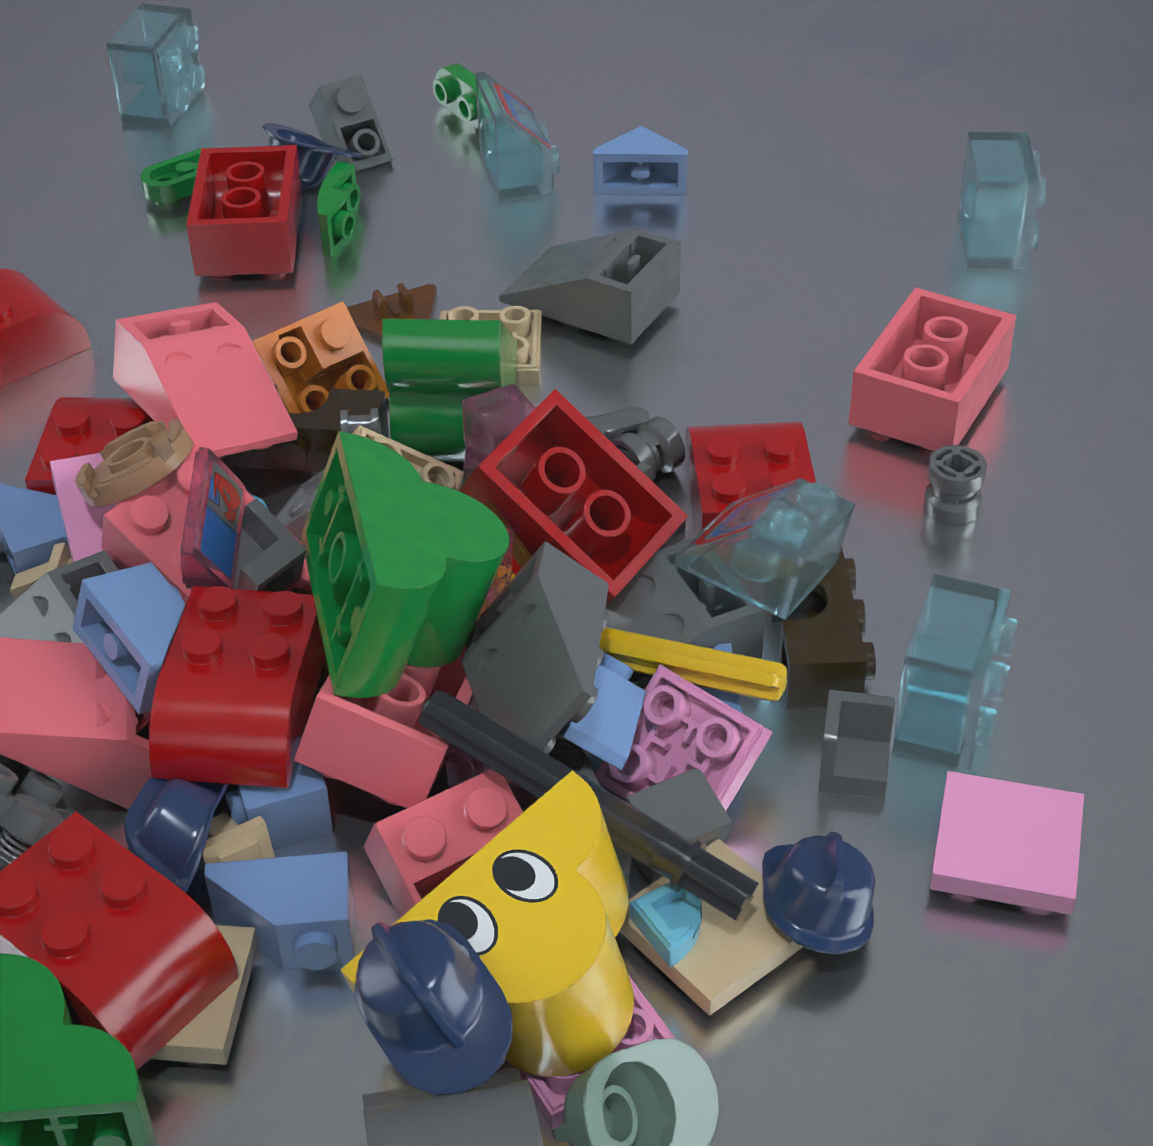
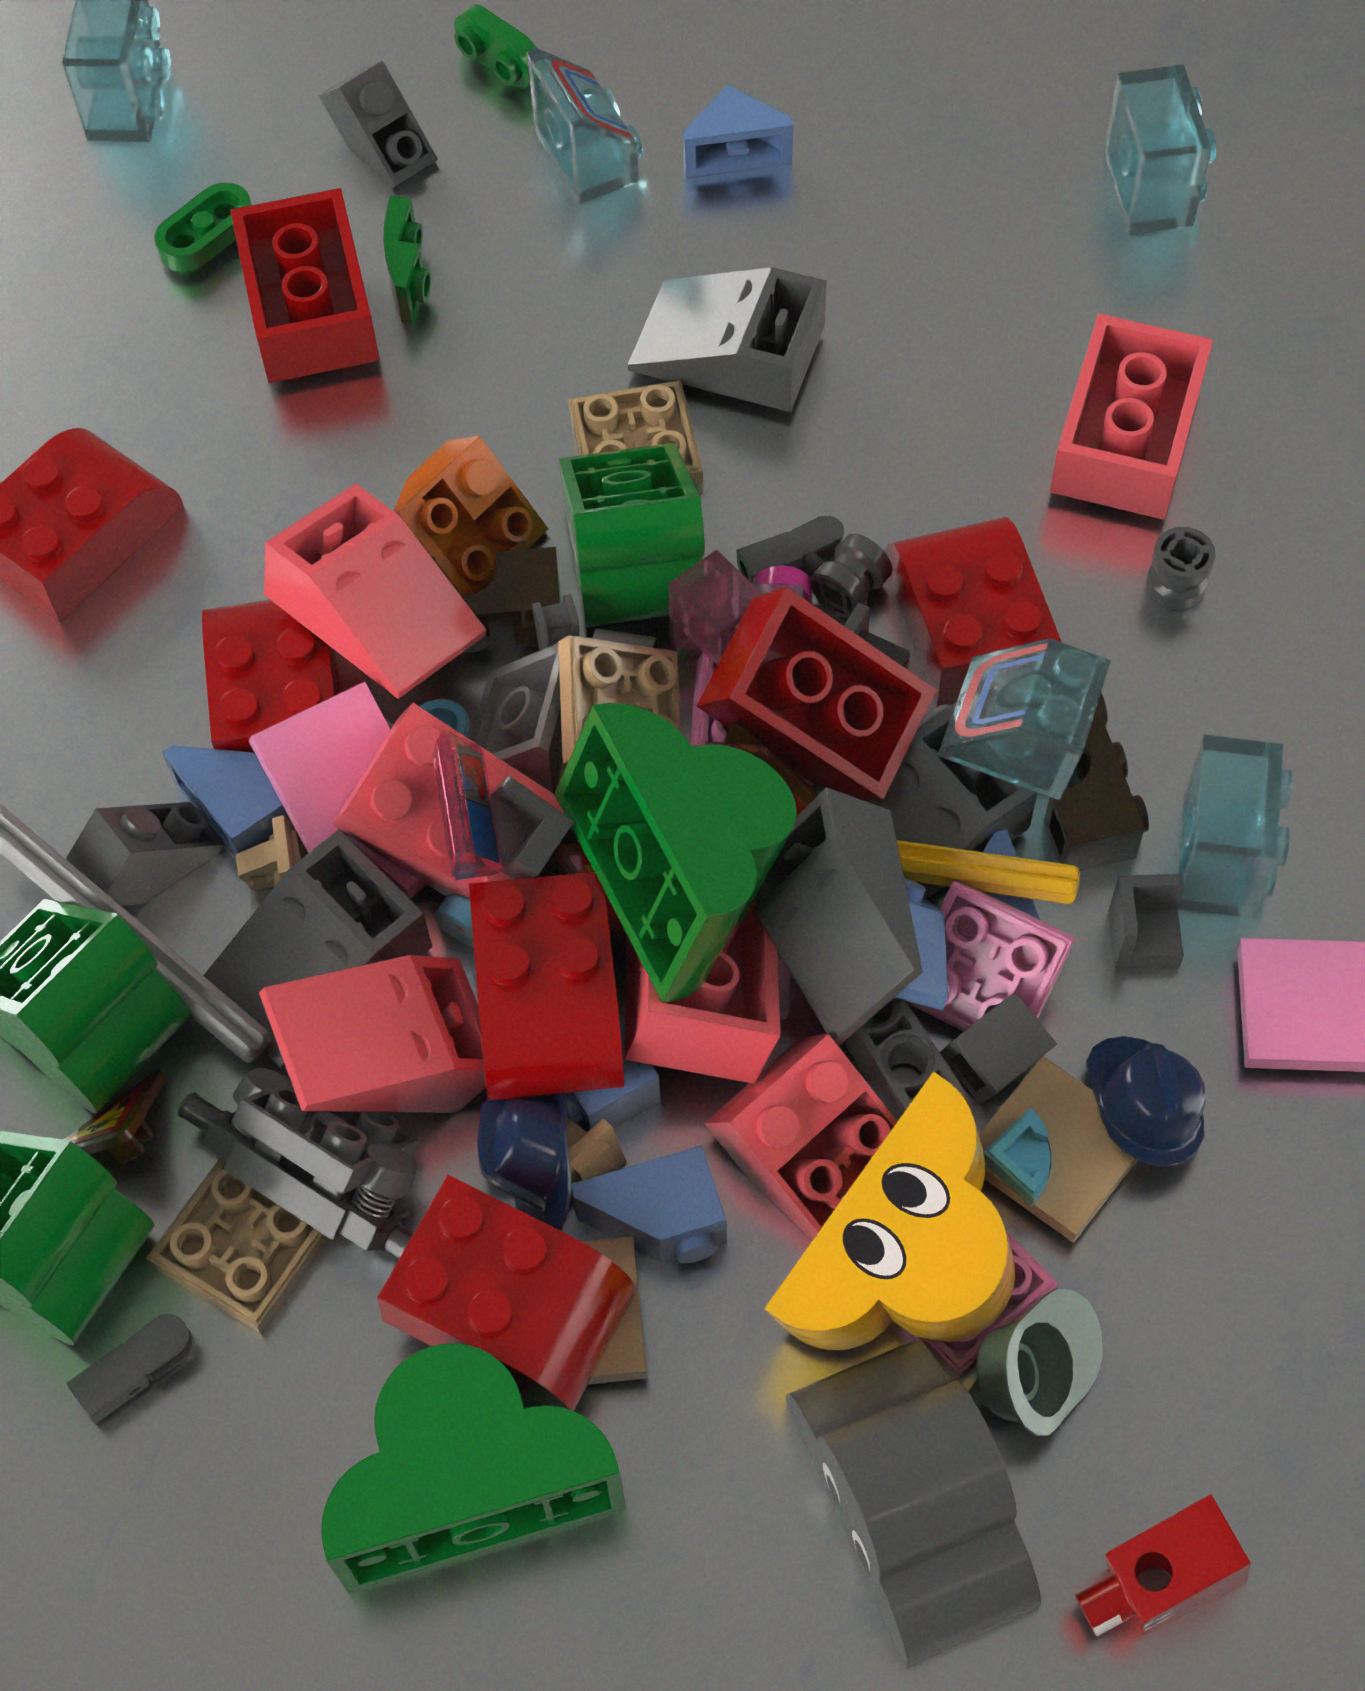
camera: 10 degrees left, 20 degrees up
medium blue slope [72,562,185,714] -> none
medium nougat tile [75,419,194,507] -> none
dark blue piece [262,123,363,190] -> none
reddish brown piece [347,283,437,341] -> none
dark blue piece [354,919,513,1096] -> none
black axle [419,691,759,921] -> none

